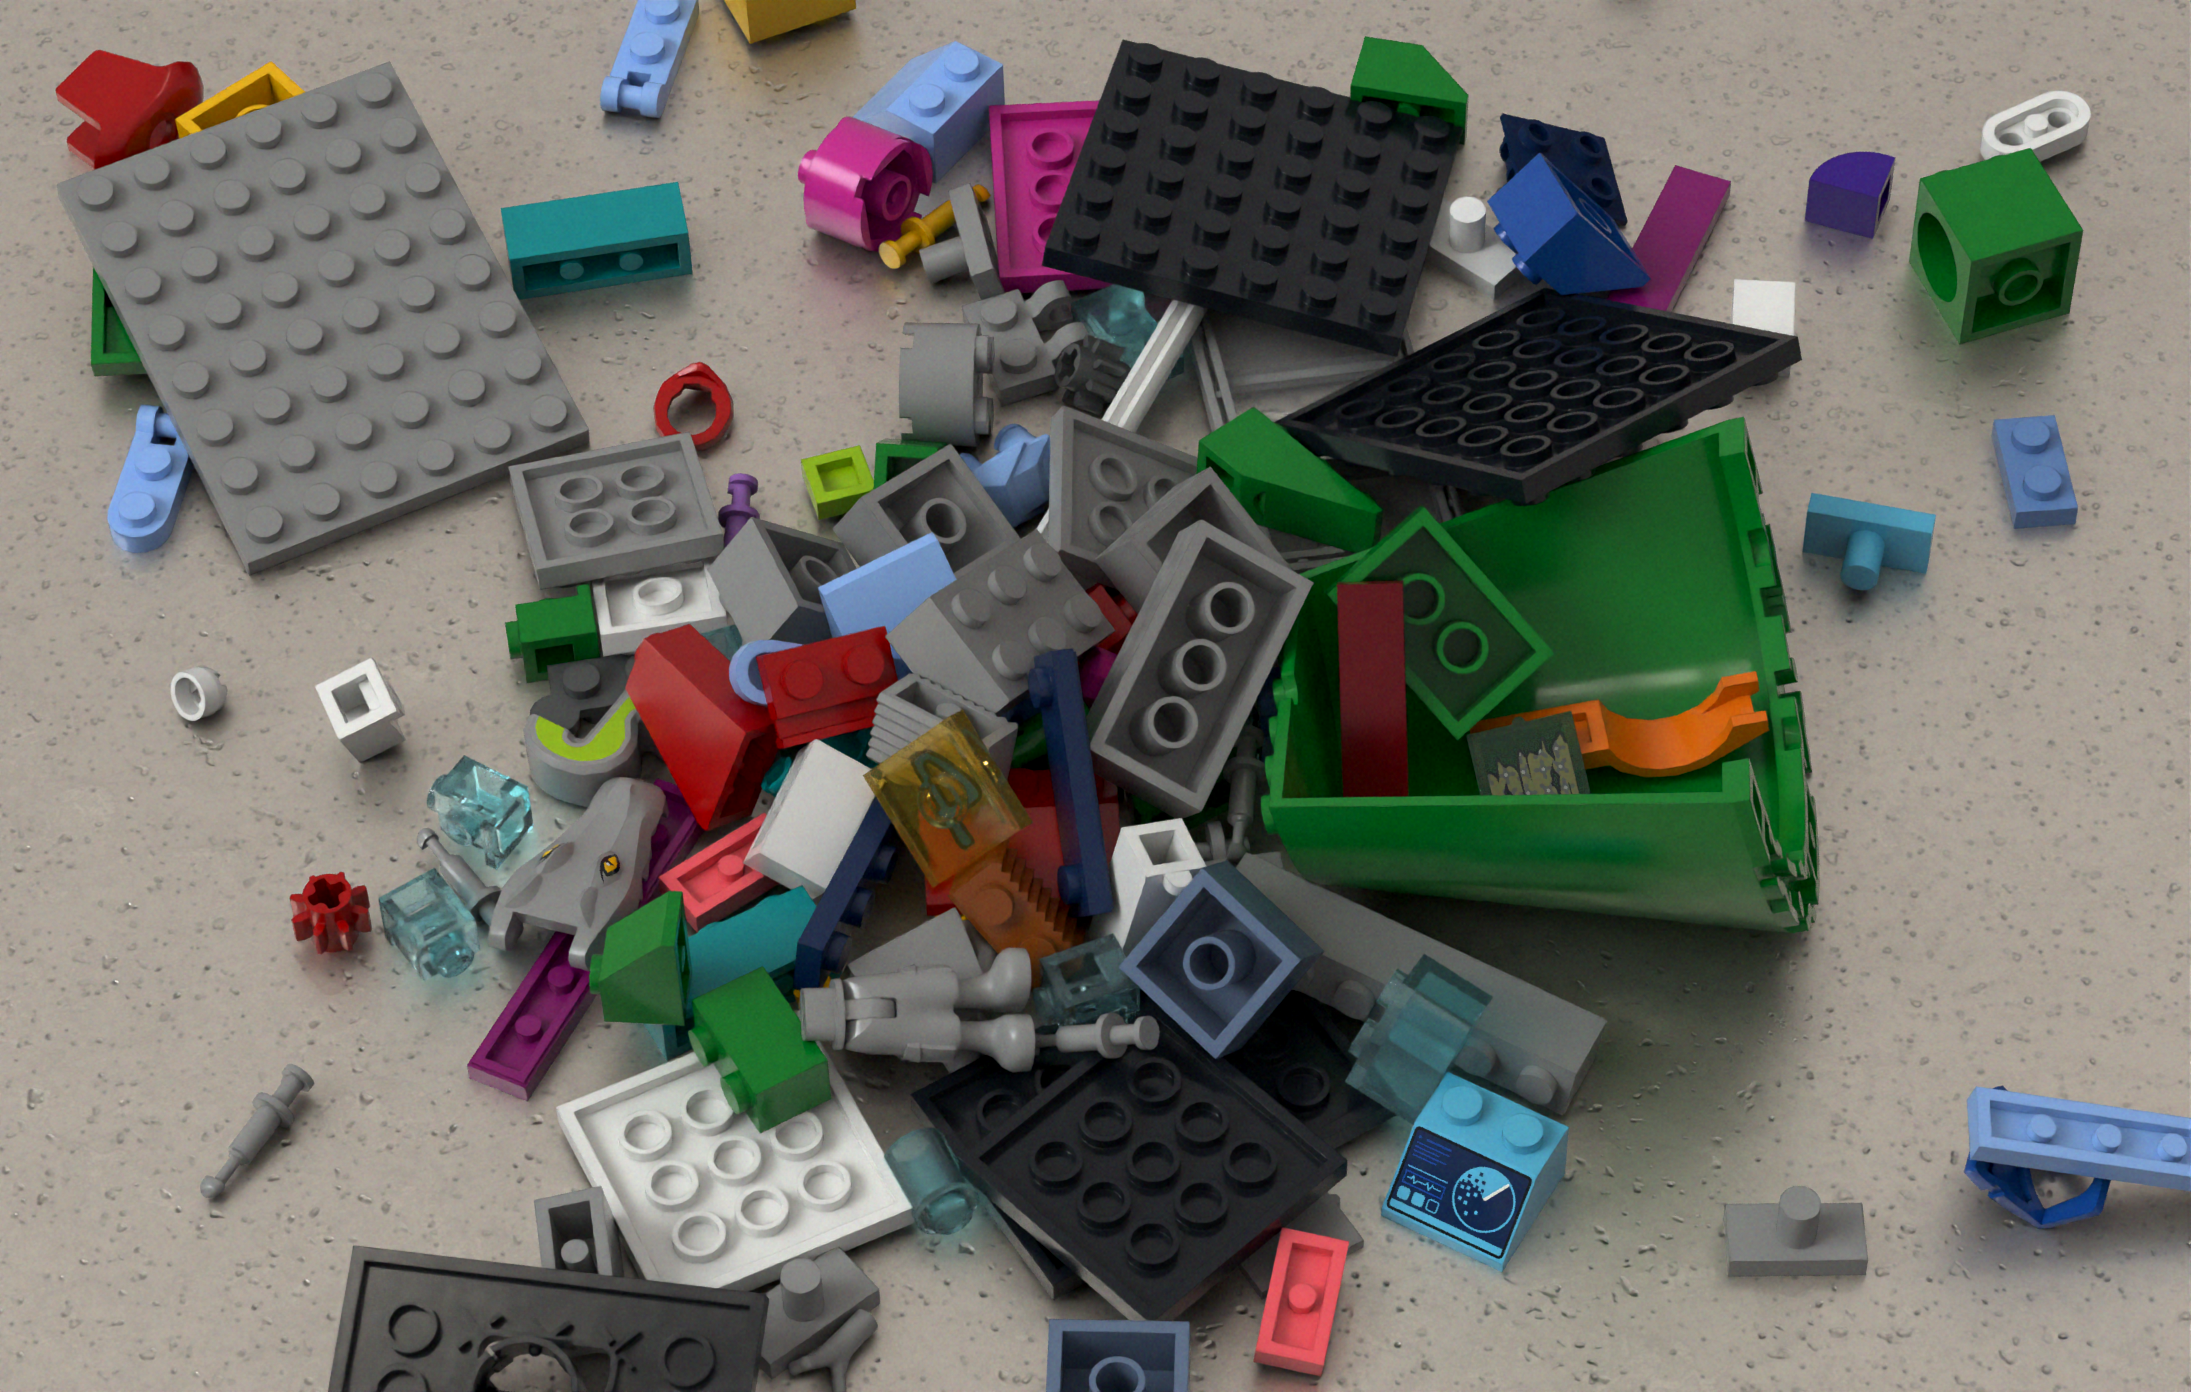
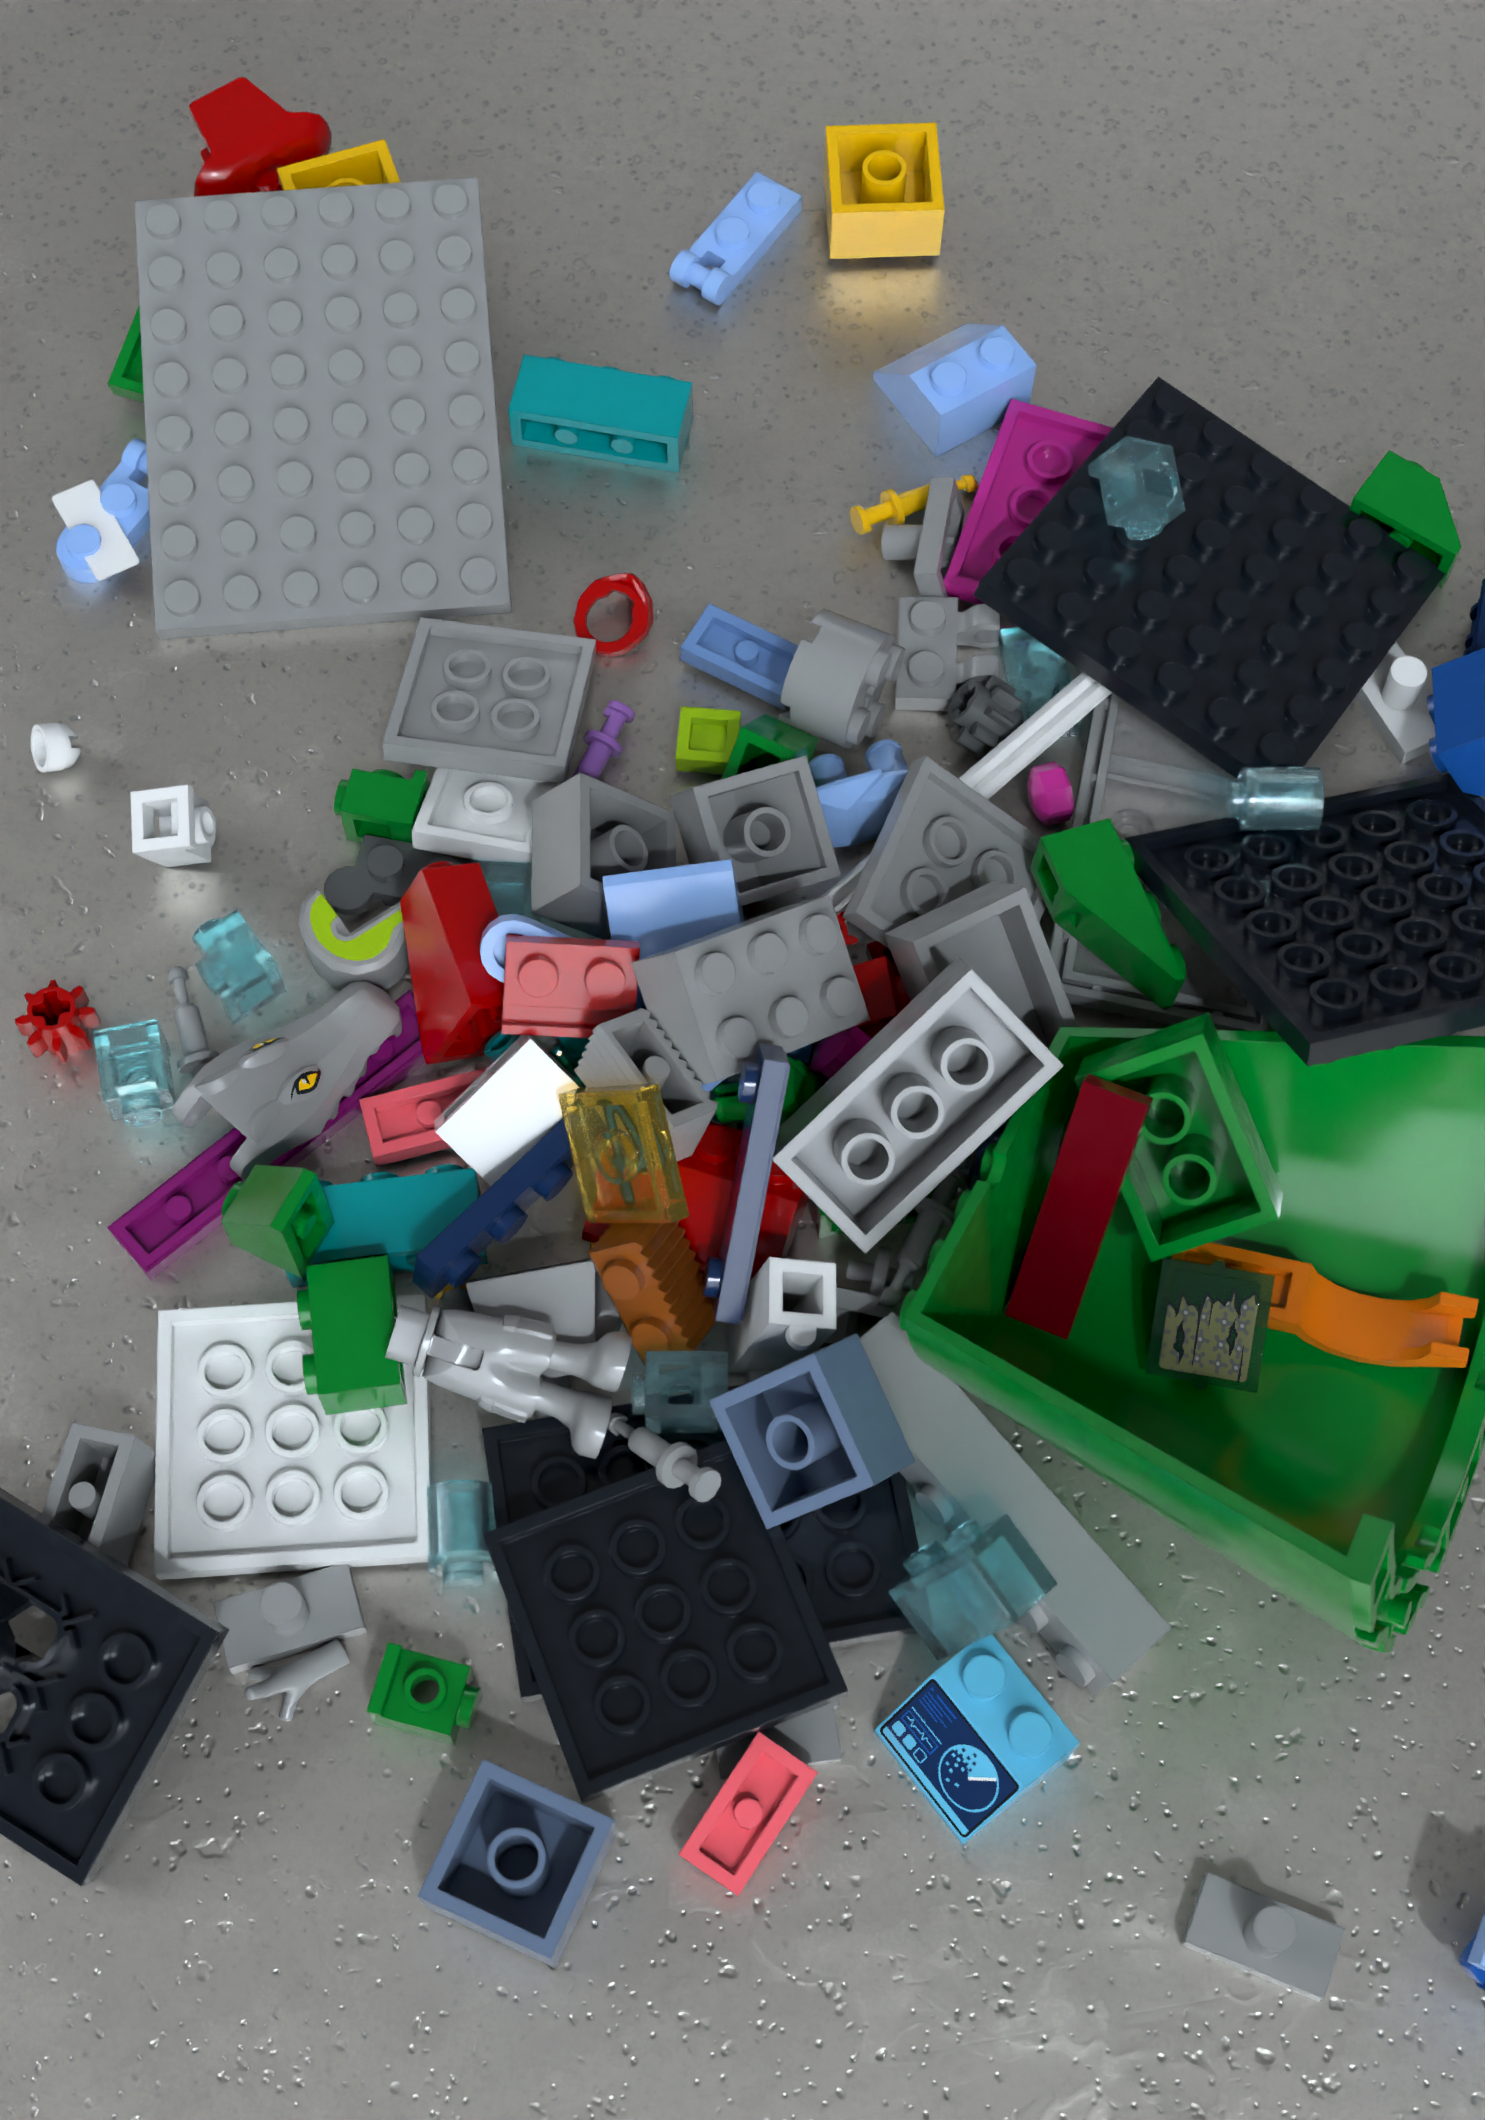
camera: 20 degrees right, 15 degrees up
dark pink brick [798,116,933,252] -> none
none -> white sticker [52,480,140,581]
none -> green brick [367,1642,482,1746]
none -> medium blue plate [680,603,798,710]
none -> dark pink tile [1026,761,1074,826]
none -> clear light blue brick [1088,436,1185,540]
none -> clear light blue brick [1226,767,1324,830]

